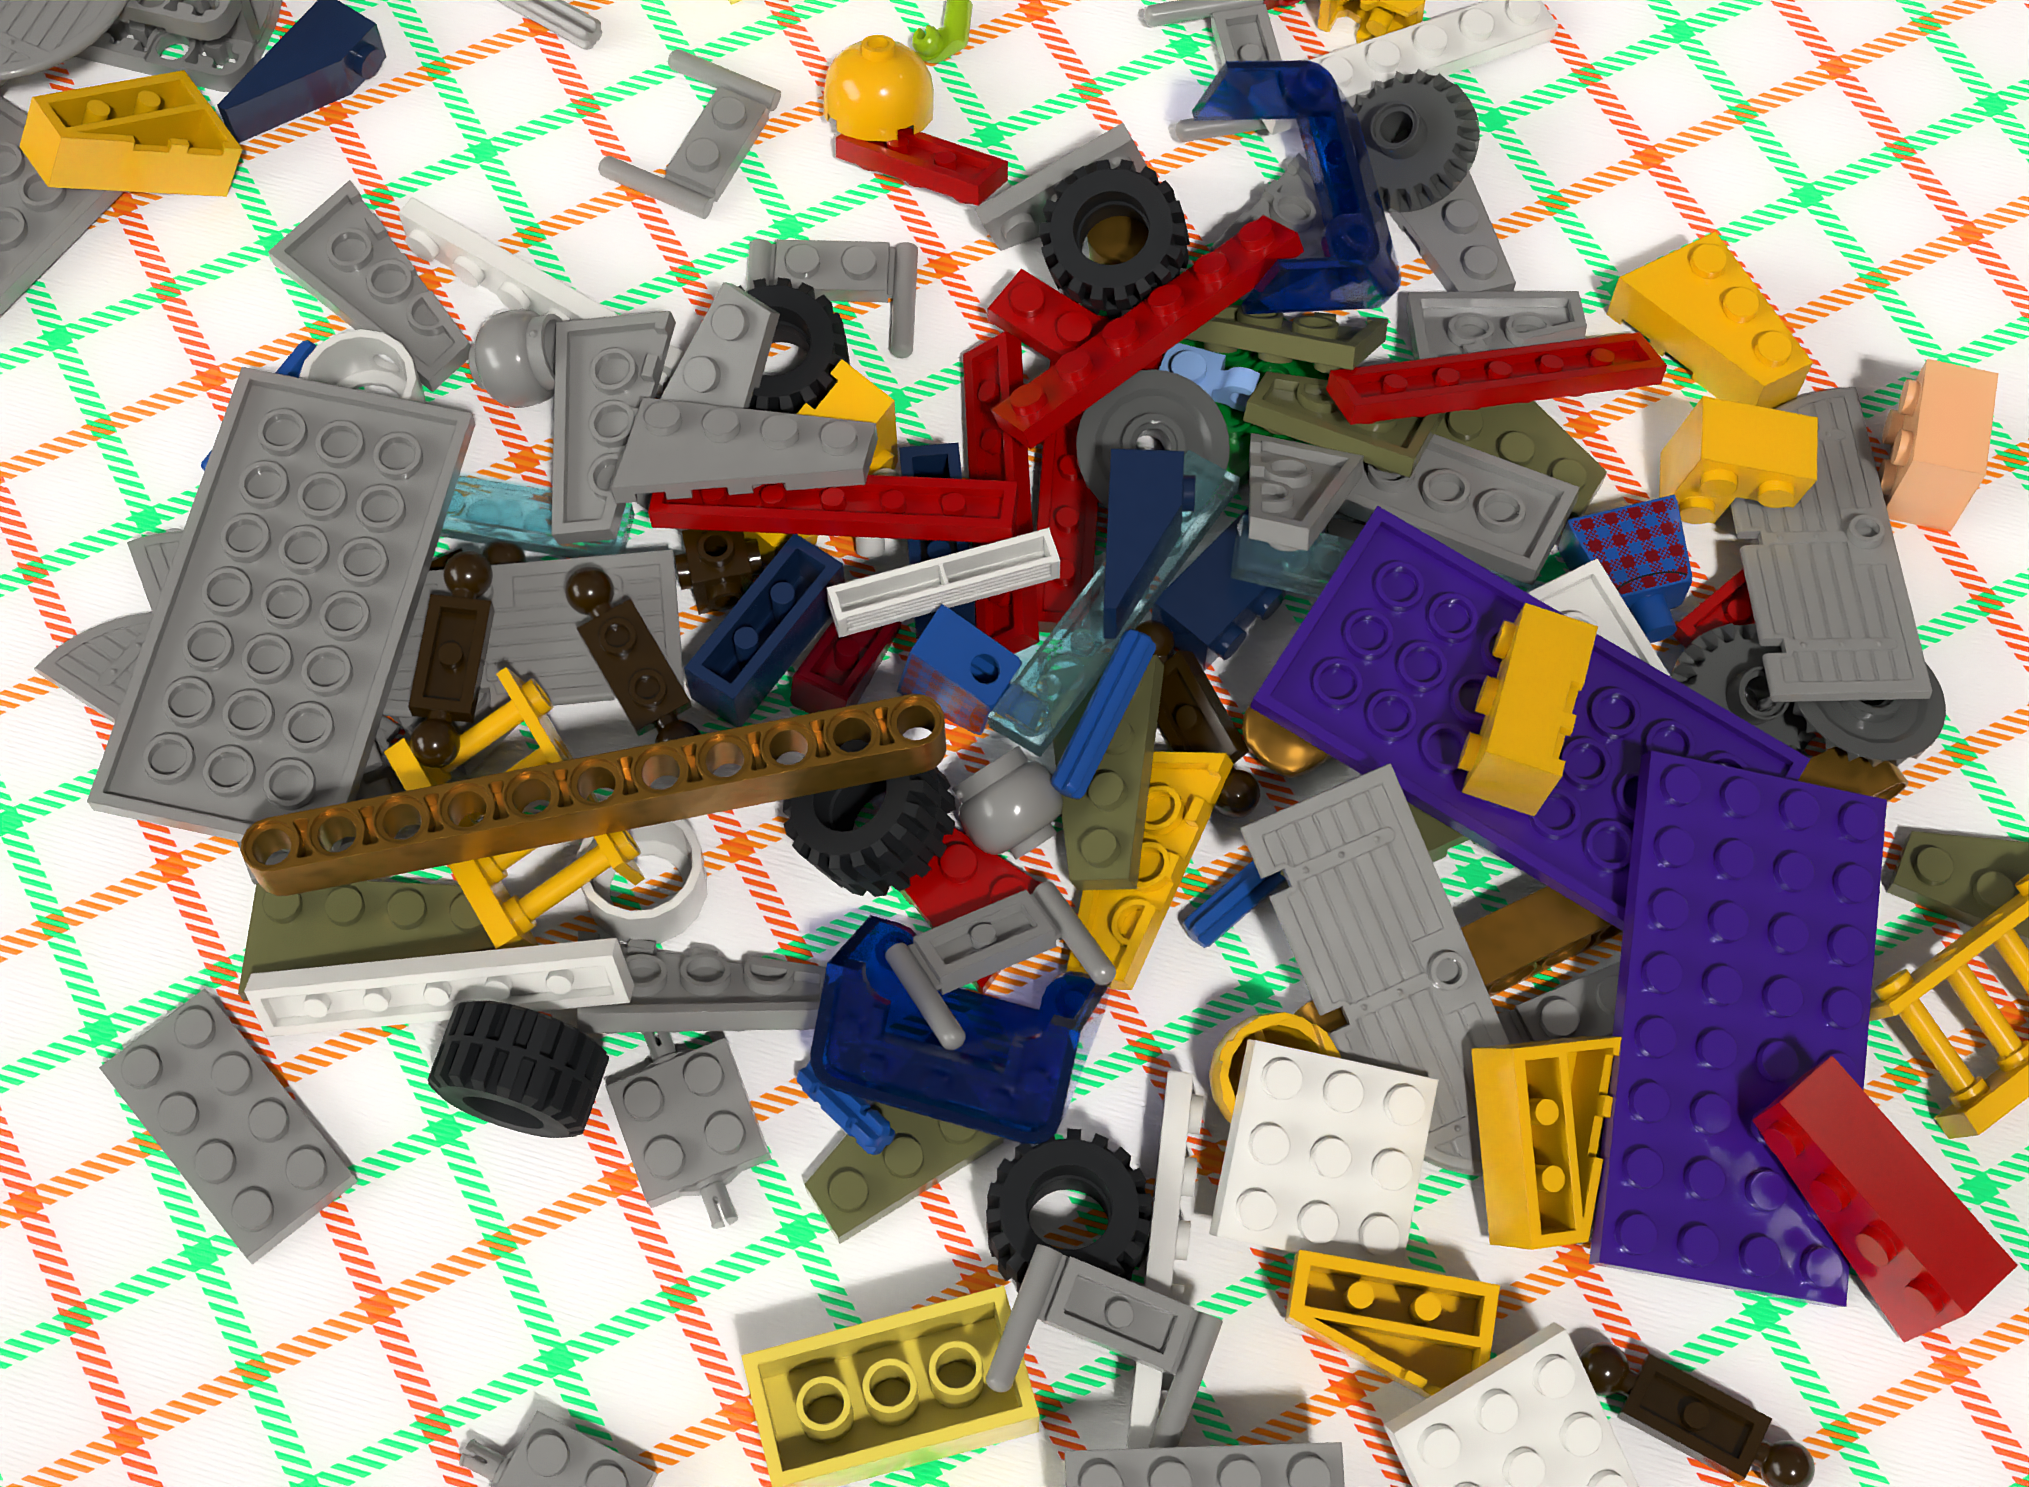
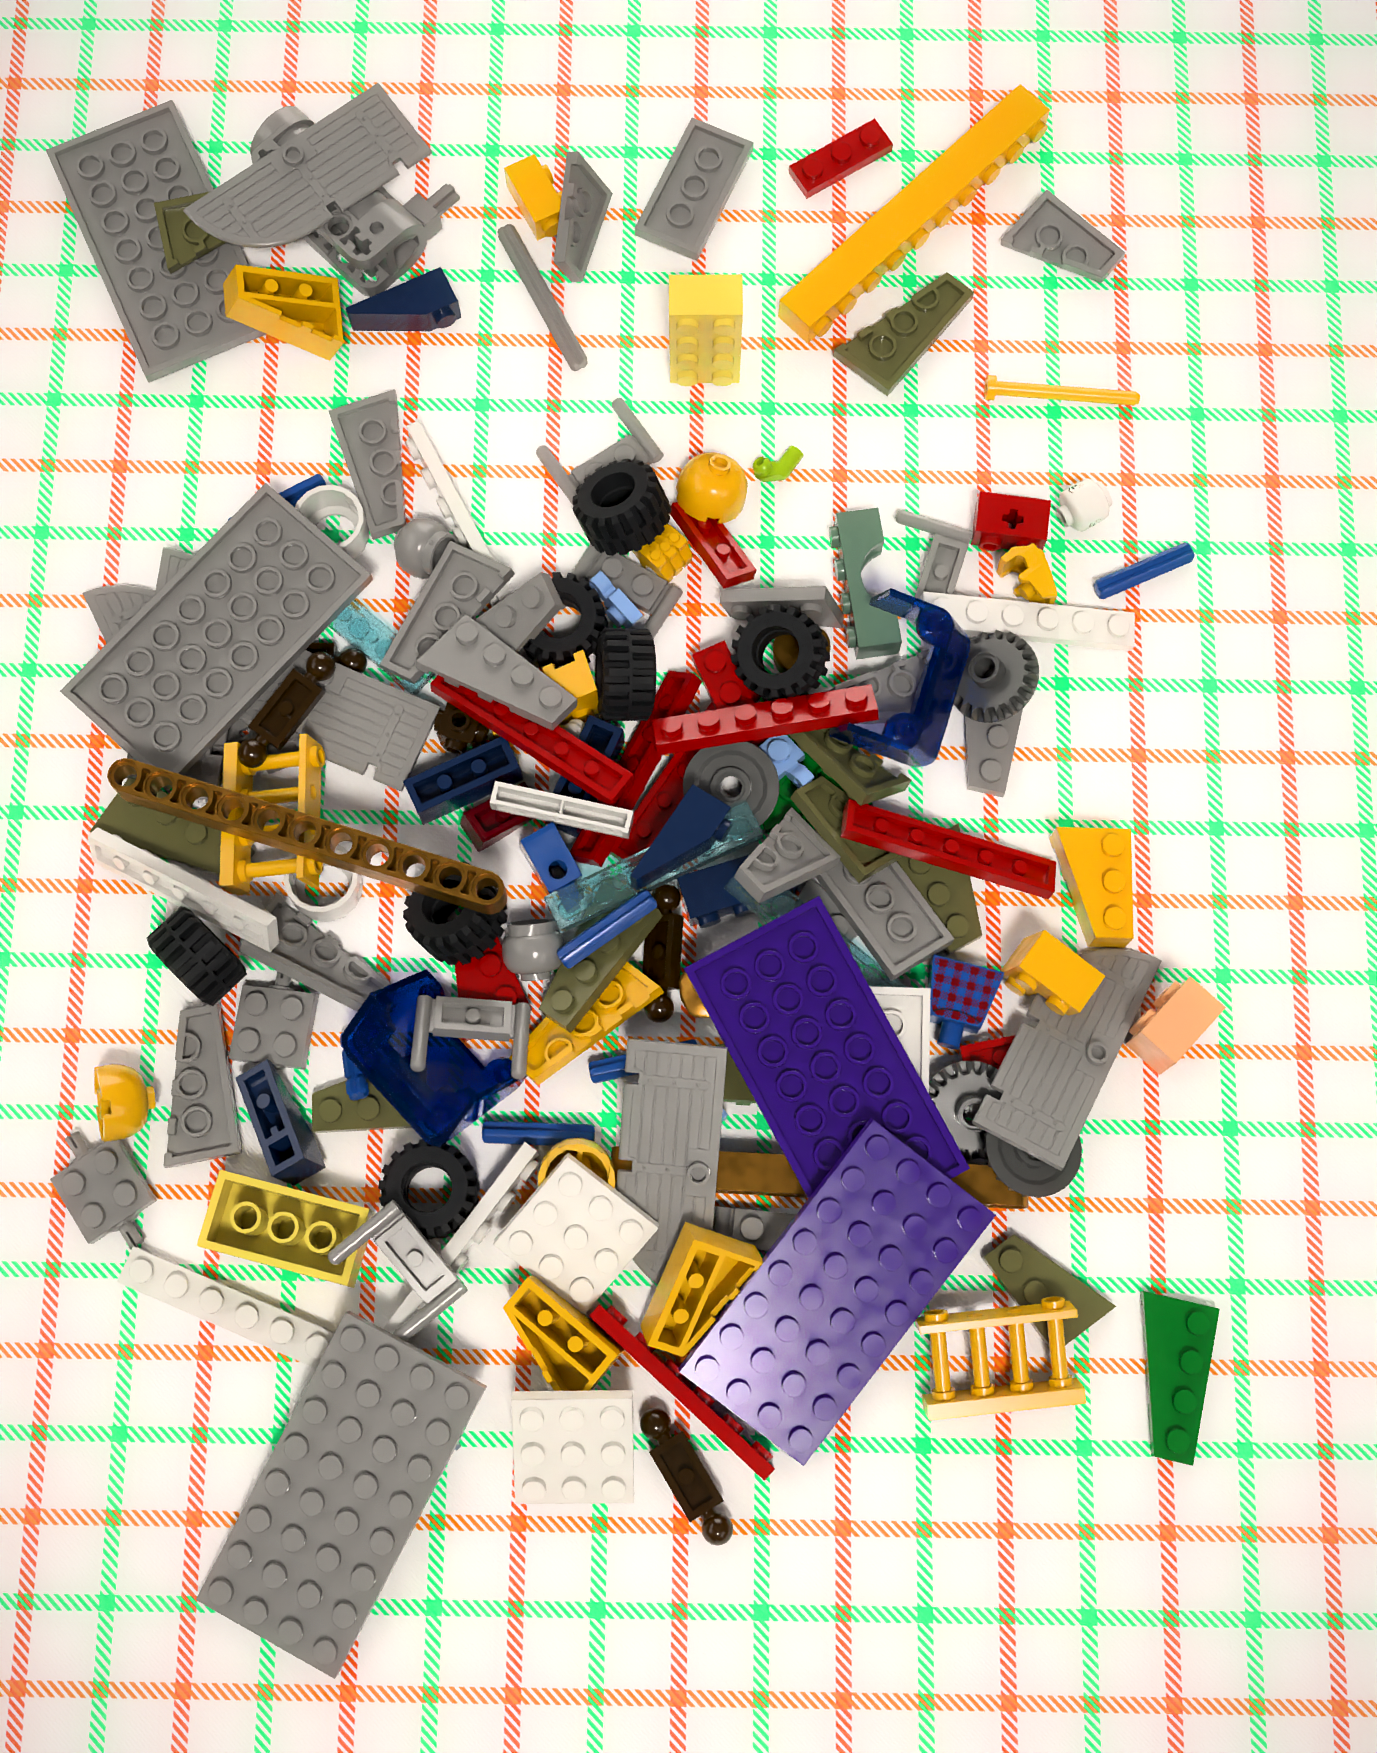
camera: 30 degrees right, 10 degrees up
light grey plate [99,988,358,1264] -> none
dark brown plate [565,567,701,743] -> none
light grey wing [1406,291,1587,360] -> none
yellow wedge [1458,603,1598,816] -> none
red wedge [1752,1056,2018,1343] -> none
none -> yellow cylinder [94,1064,156,1142]
none -> light grey wing [163,1004,242,1168]
none -> dark blue slope [236,1059,326,1186]
none -> blue axle [482,1120,595,1146]
none -> black tyre [572,459,671,556]
none -> light blue plate [589,570,643,628]
none -> red plate [589,1304,775,1481]
none -> black tyre [595,628,656,721]
none -> yellow hand [632,524,693,583]
none -> sand green arch [829,507,902,660]

